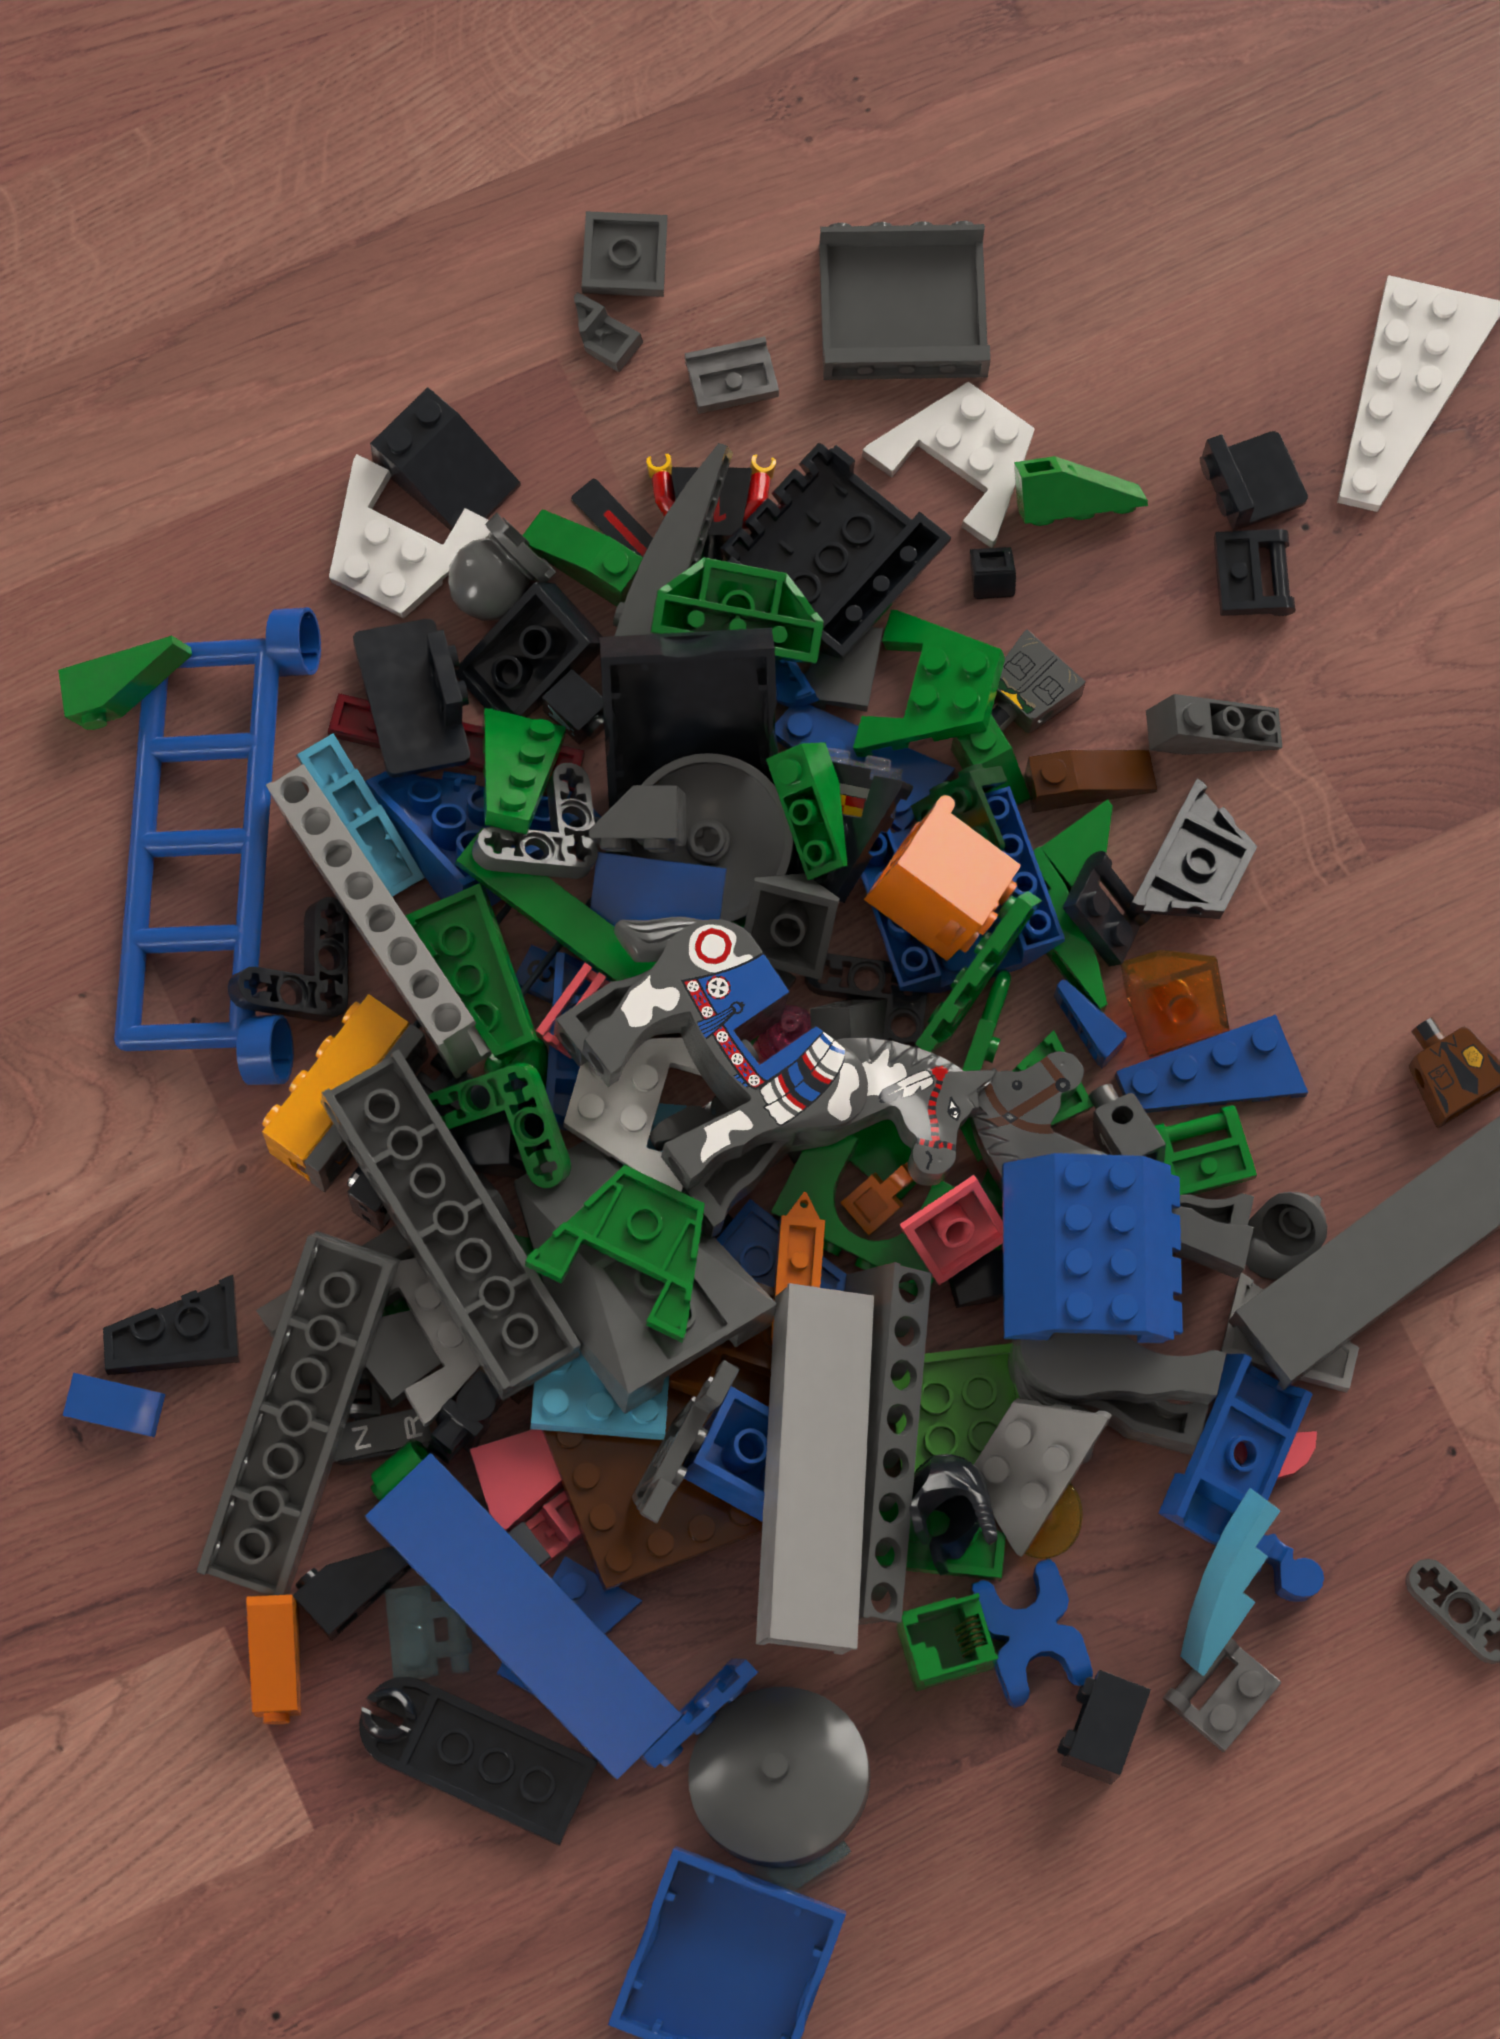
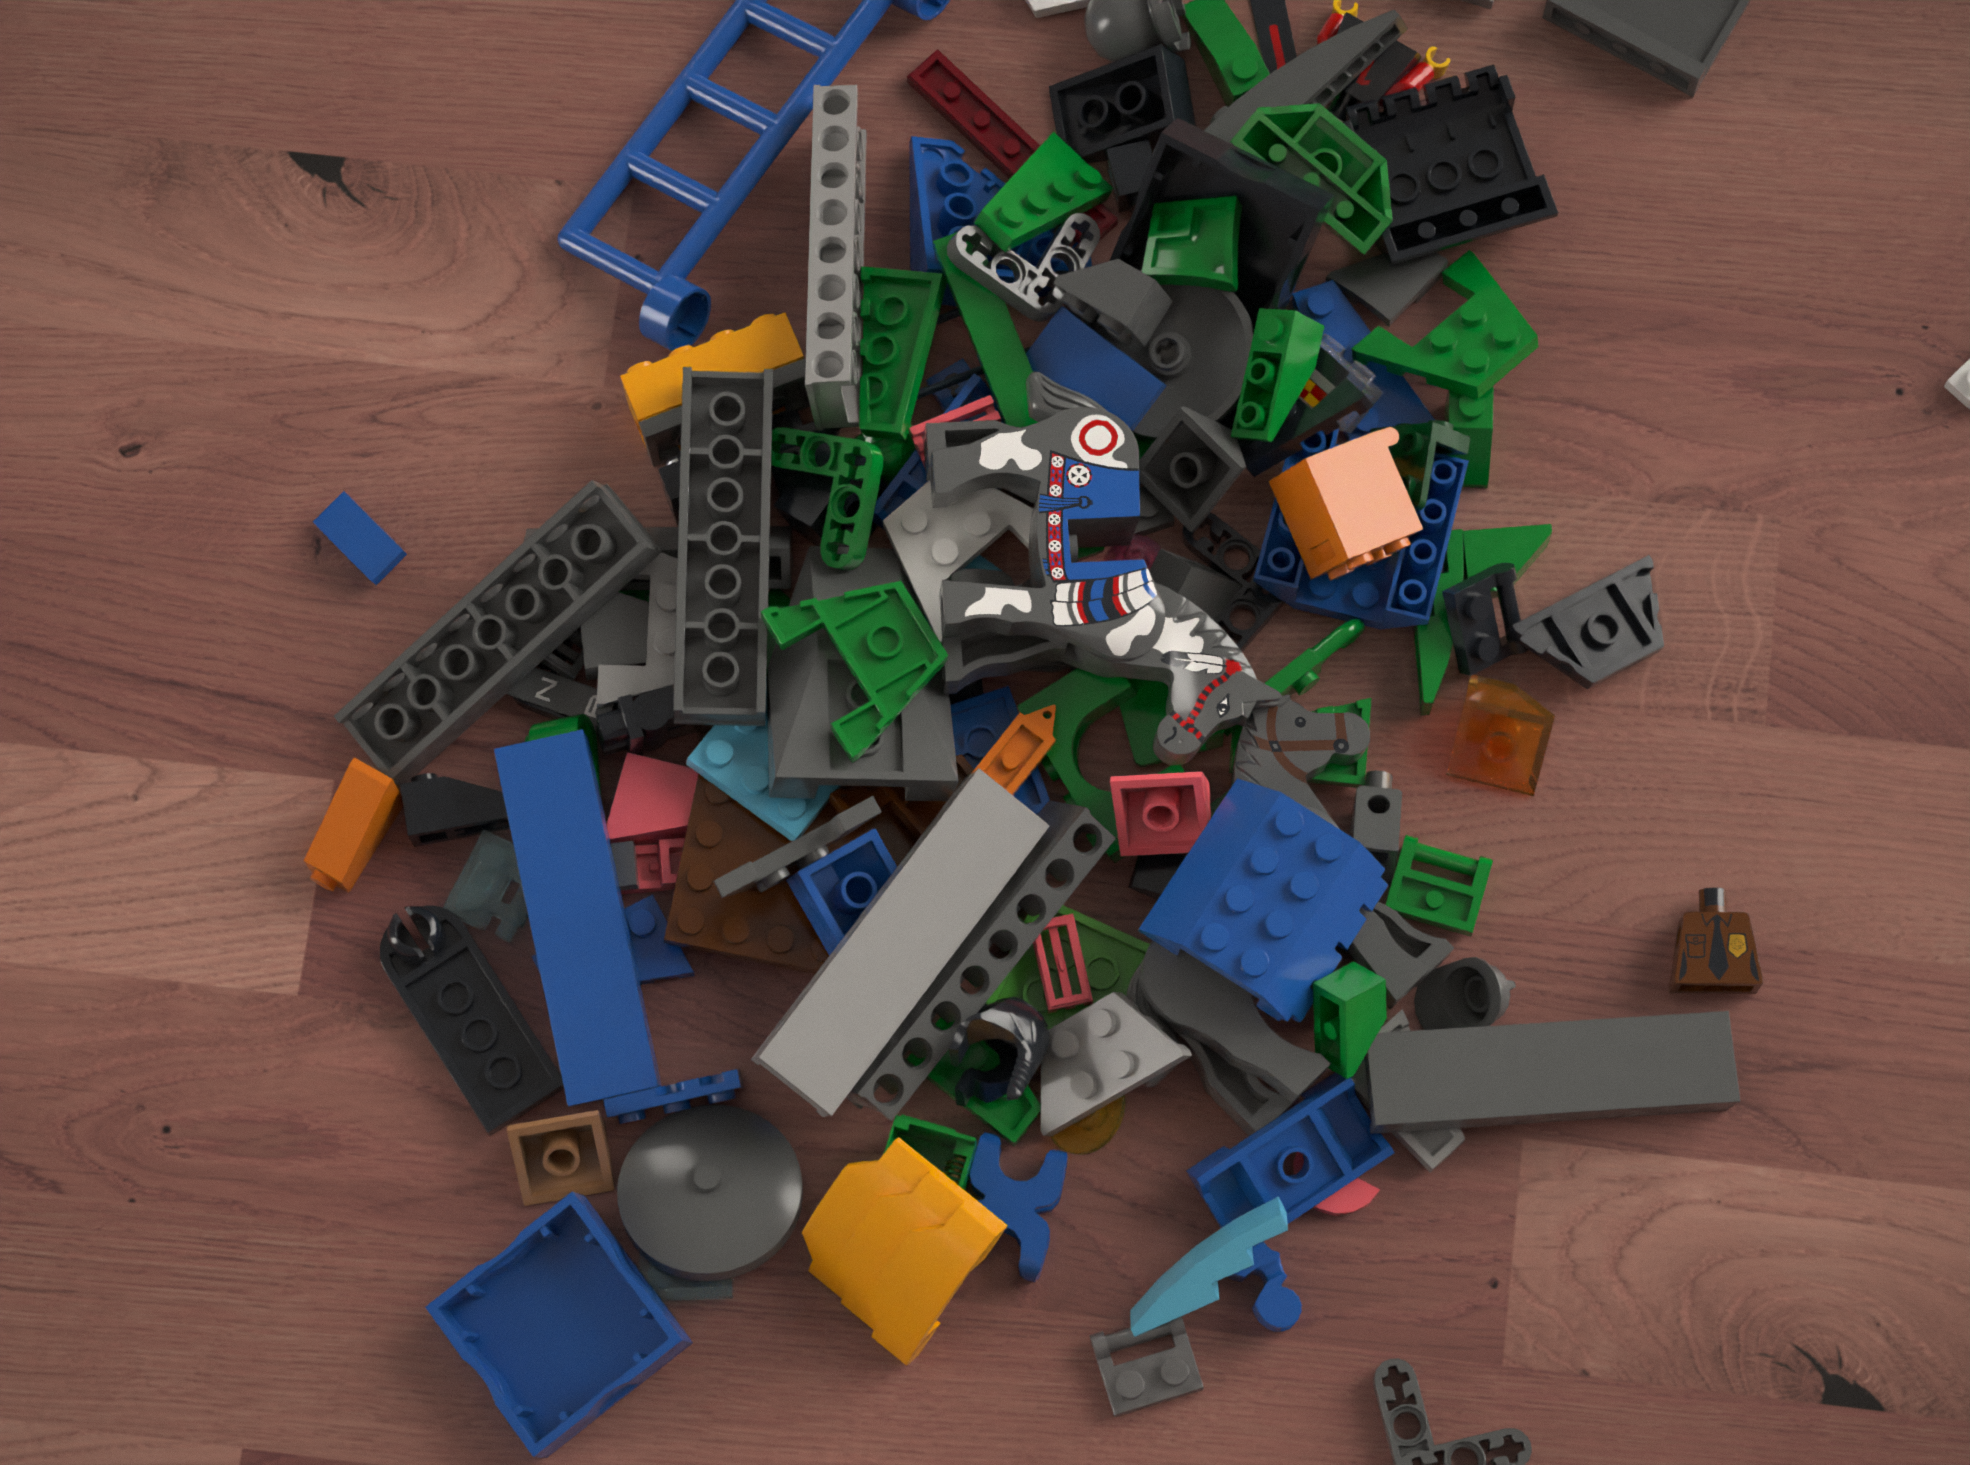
camera: 40 degrees right, 0 degrees up
black wing [103,1274,240,1375] -> none
black beam [227,897,349,1022] -> none
medium azure slope [296,733,425,897] -> none
black bracket [353,619,470,778] -> none
blue tile [775,660,819,707] -> none
orange plate [840,1162,913,1235] -> none
white wing [862,382,1035,548] -> none
green wing [915,891,1042,1053] -> none
black slope [970,547,1016,599] -> none
dark grey torso [991,629,1086,733] -> none
green slope [1014,456,1148,526] -> none
reddish brown slope [1024,750,1158,813] -> none
blue slope [1054,979,1127,1069] -> none
black container [1057,1670,1151,1785] -> none
blue wing [1115,1014,1308,1113] -> none
dark grey slope [1146,694,1283,755] -> none
black bracket [1200,431,1308,531] -> none
black plate [1213,529,1296,616] -> none
none -> medium nougat slope [507,1110,615,1206]
none -> light orange slope [802,1137,1008,1366]
none -> coral tile [1030,913,1093,1014]
none -> green plate [1142,196,1242,292]
none -> green slope [1313,961,1387,1079]

